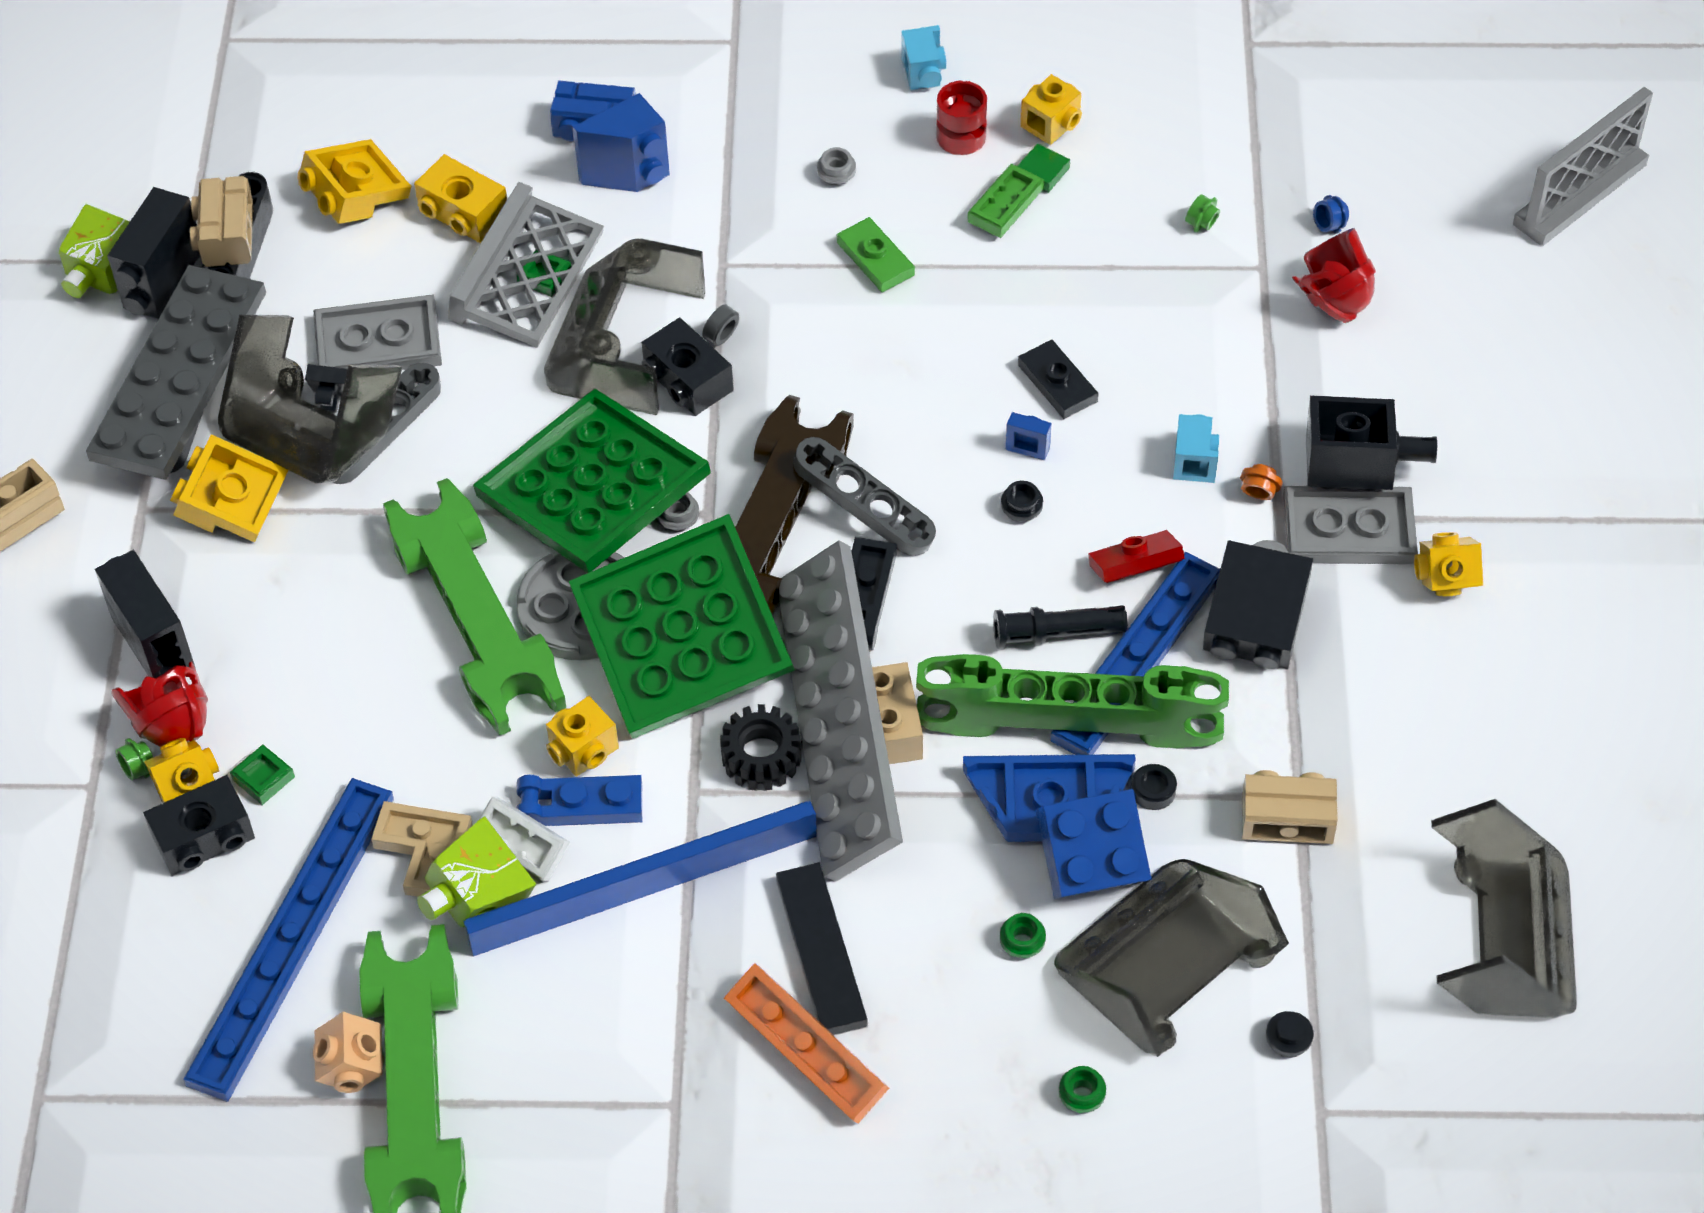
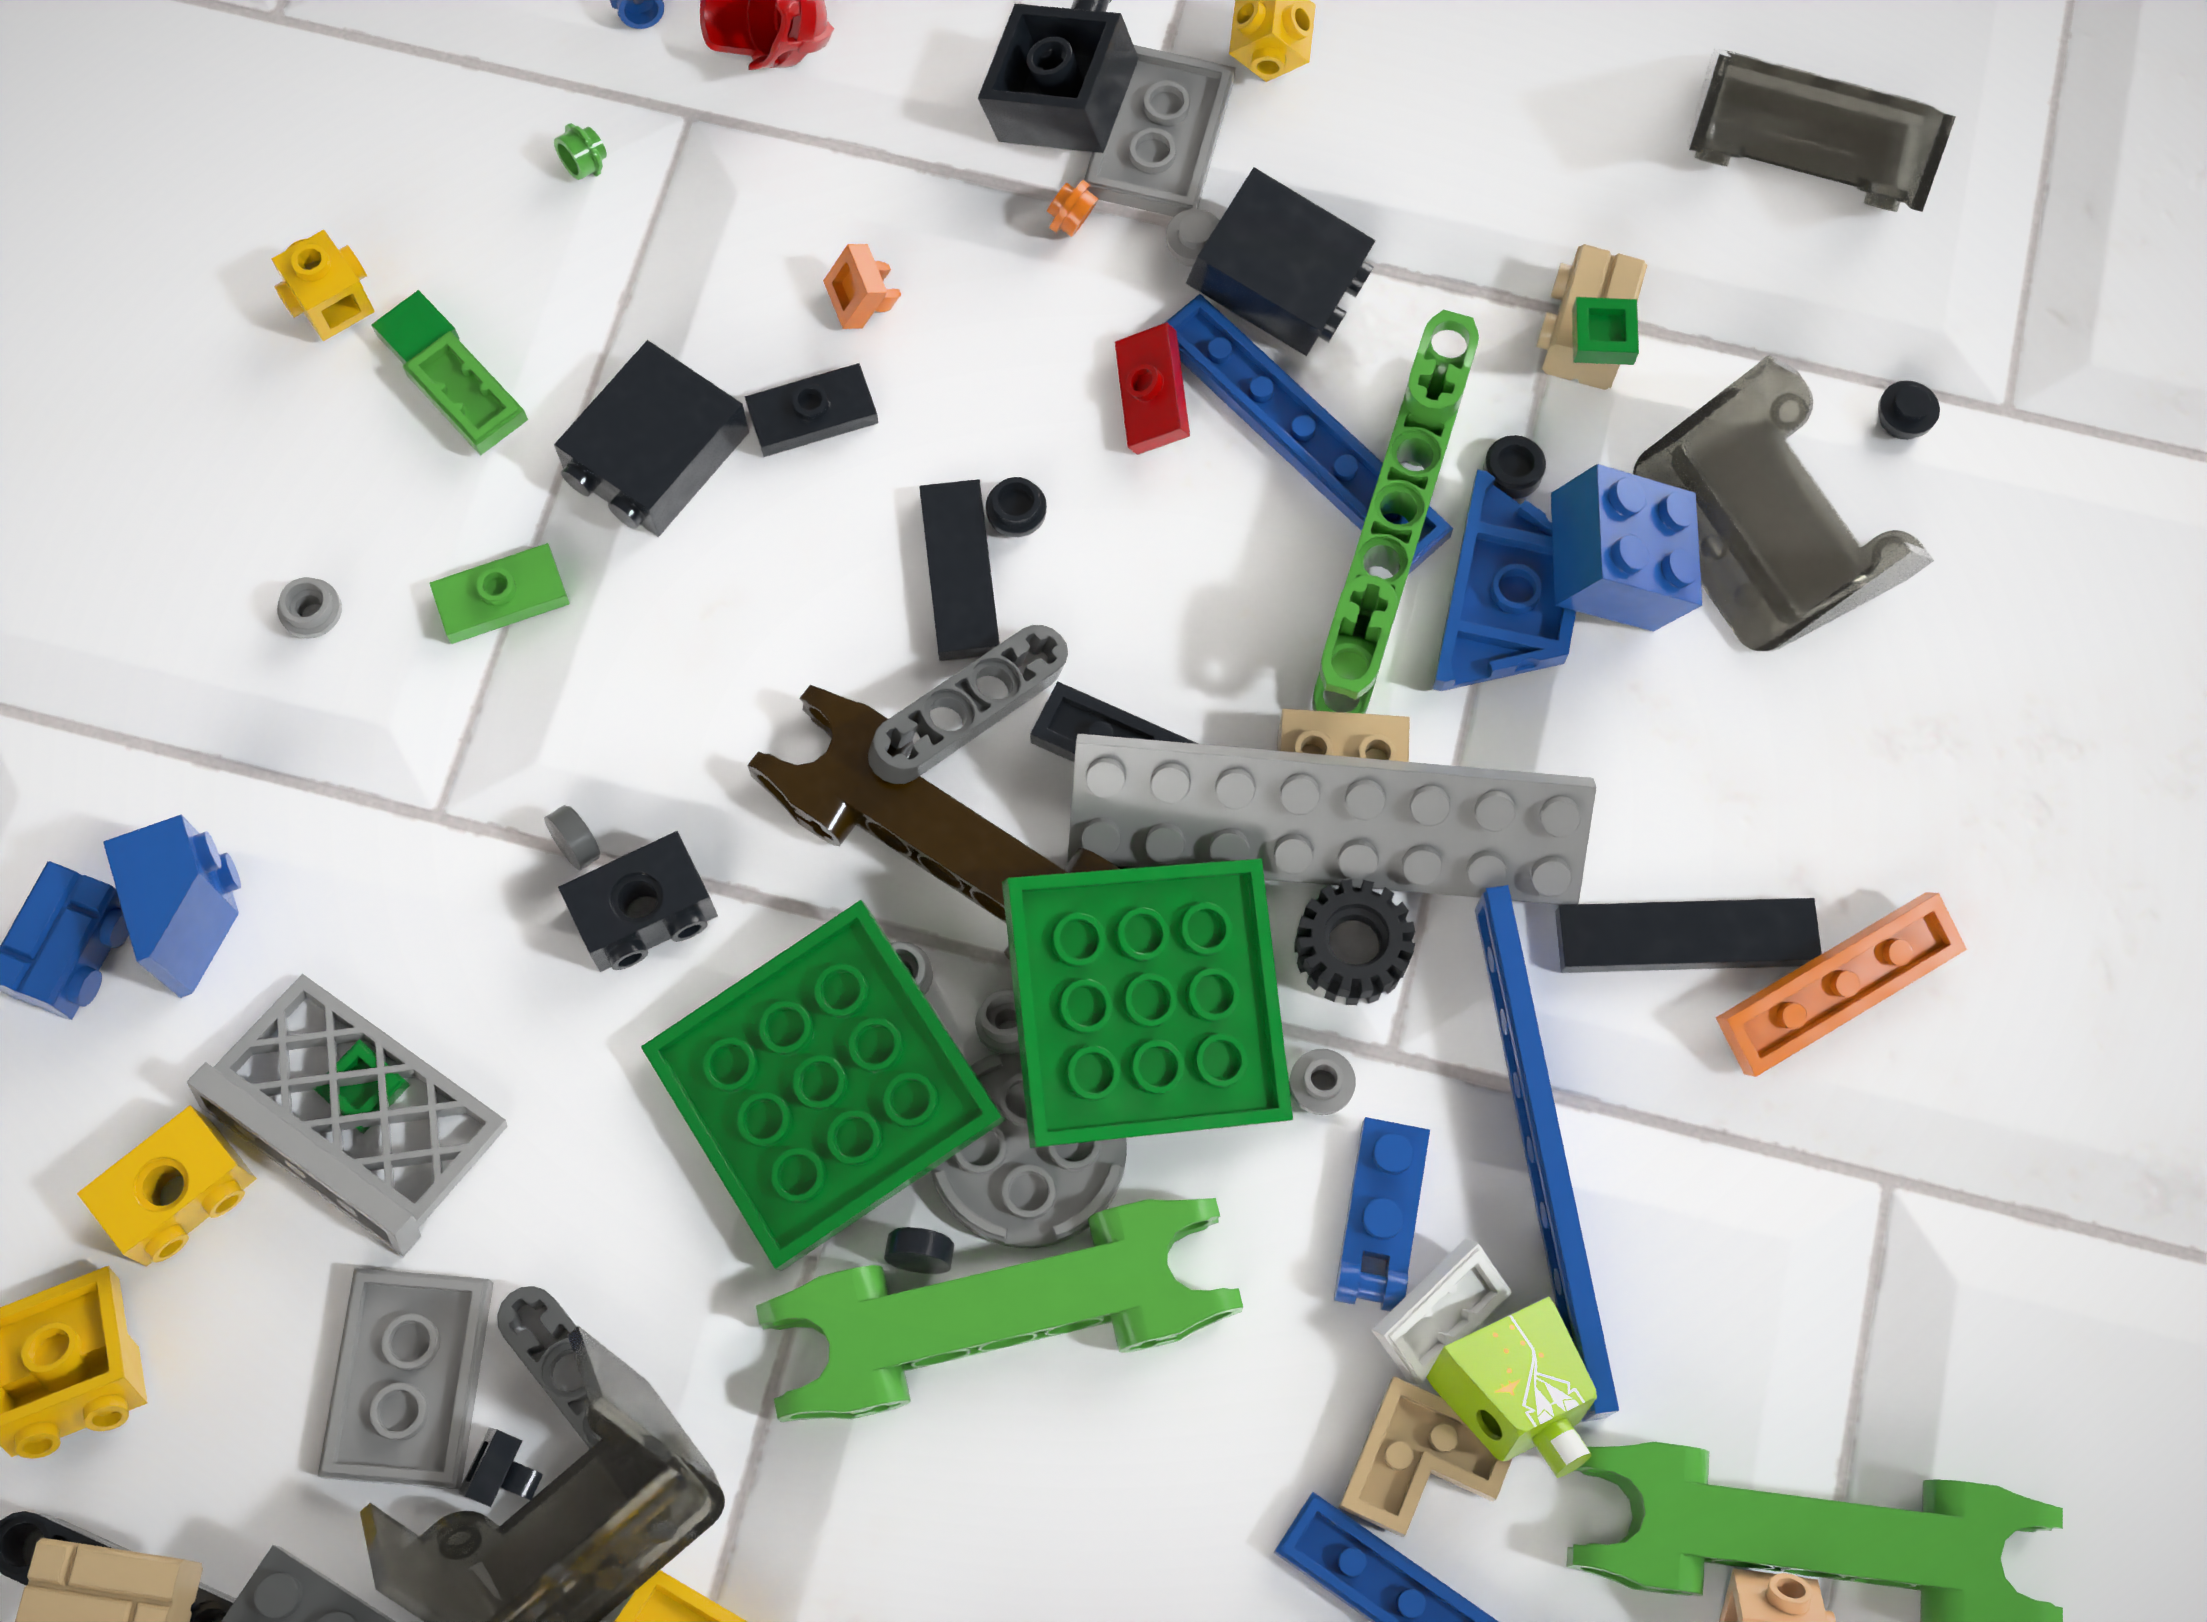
camera: 80 degrees left, 15 degrees up
clear smoke windscreen [544,238,706,415] -> none
yellow brick [546,696,619,777] -> none
medium azure brick [901,25,947,91] -> none
red wheel [936,80,987,155] -> none
black pin [993,605,1128,649] -> none
green plate [1000,913,1046,958] -> none
blue plate [1006,412,1052,461] -> none
green plate [1059,1066,1107,1113] -> none
medium azure brick [1173,414,1219,483] -> none
none -> black brick [554,340,749,537]
none -> orange tile [823,244,901,329]
none -> black tile [884,1227,955,1274]
none -> black tile [919,479,1000,661]
none -> light grey plate [1289,1049,1356,1115]
none -> green plate [1572,297,1639,365]

